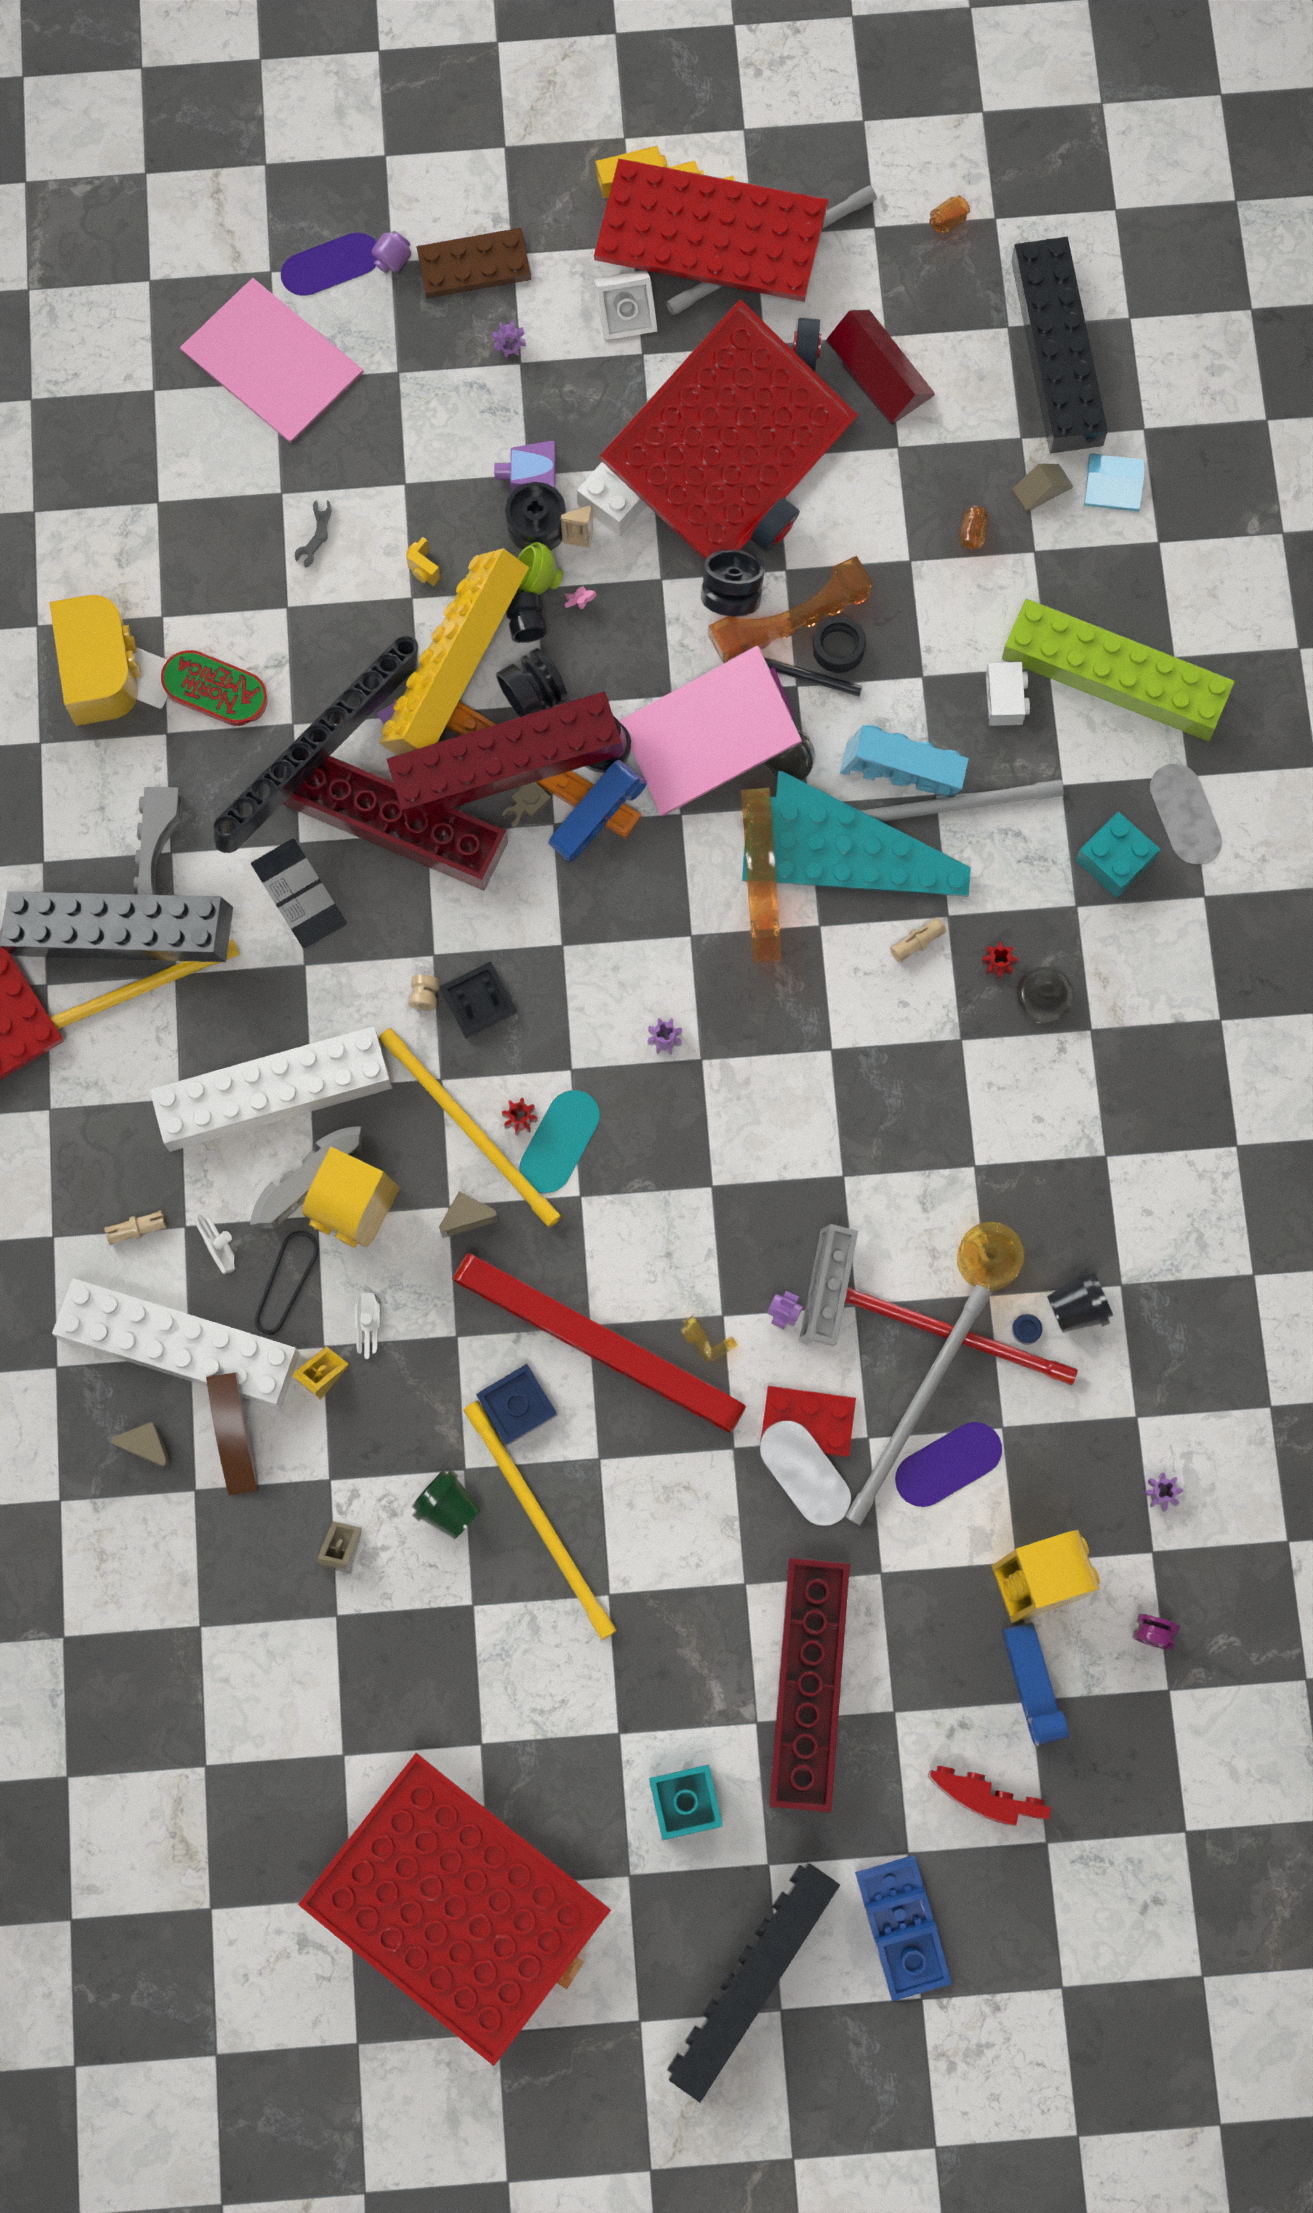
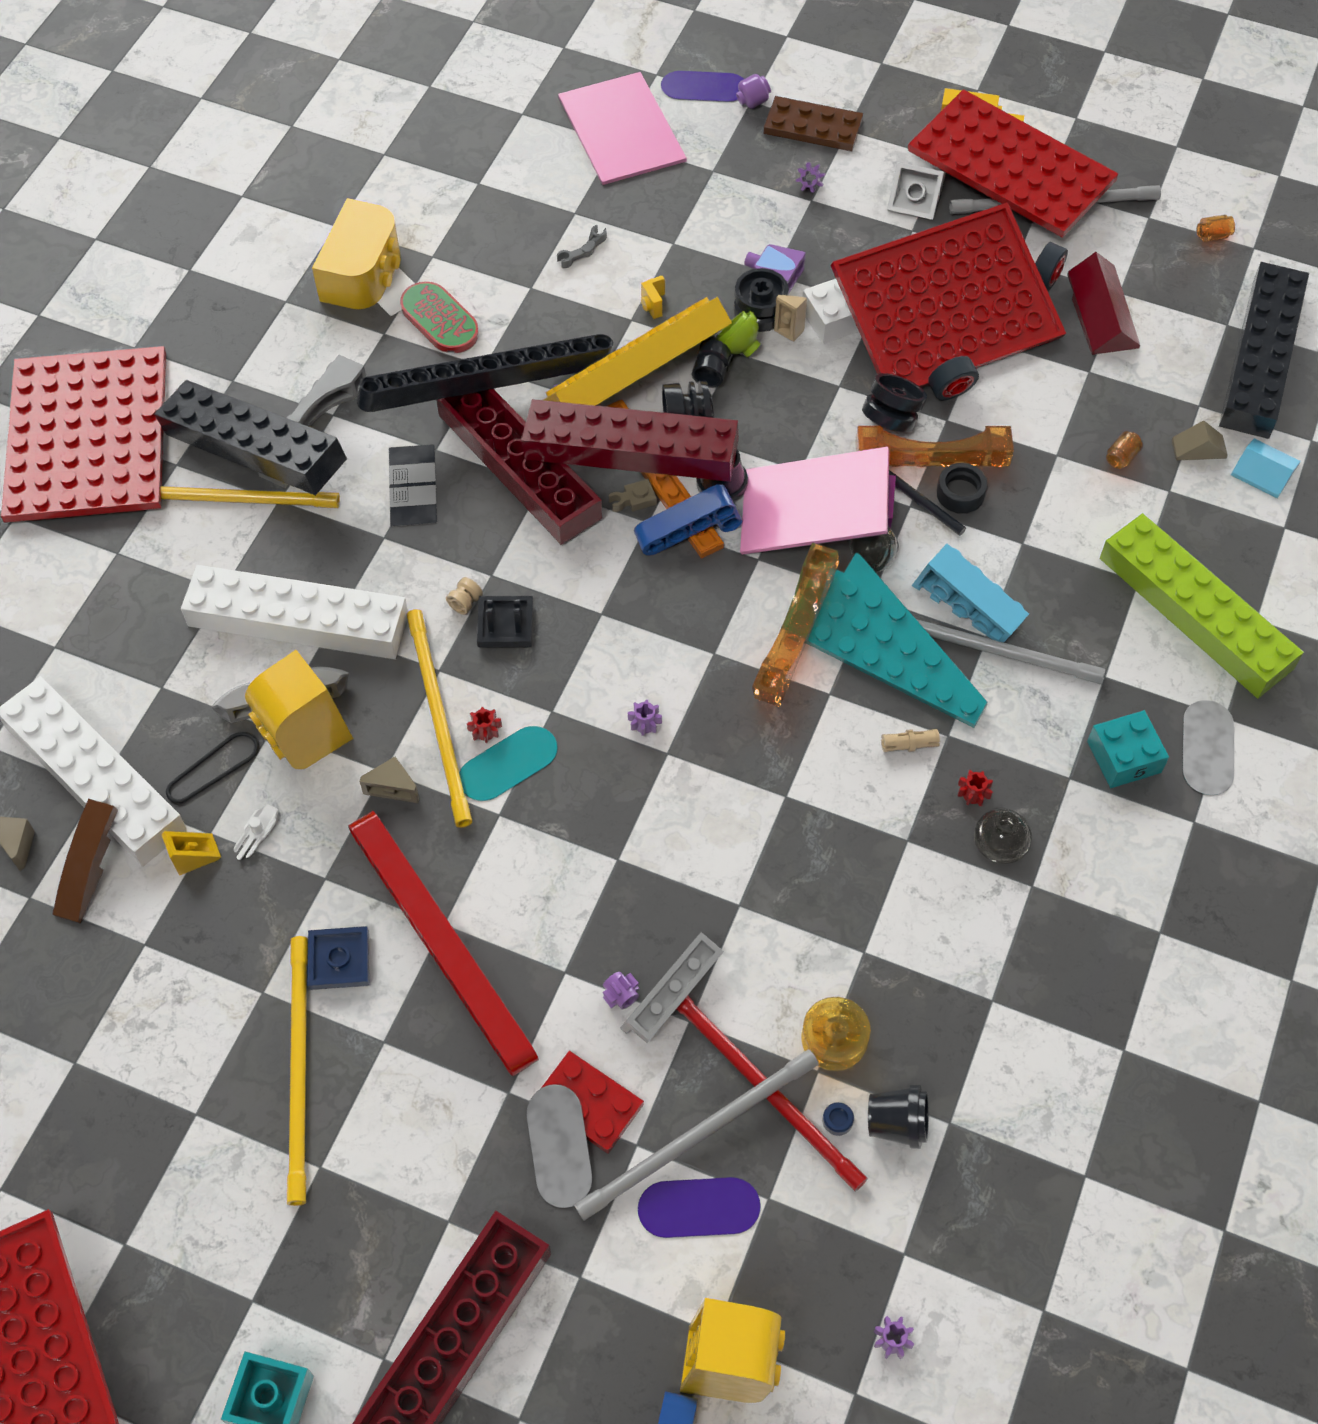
camera: 25 degrees right, 15 degrees down
tan pin [104,1210,167,1245] -> none
white piece [196,1214,235,1274] -> none
dark tan slope [317,1521,362,1574] -> none
dark green piece [411,1470,481,1540] -> none
bright pink plant [565,586,597,609] -> none
clear yellow plate [680,1315,738,1362] -> none
white brick [985,662,1030,726] -> none

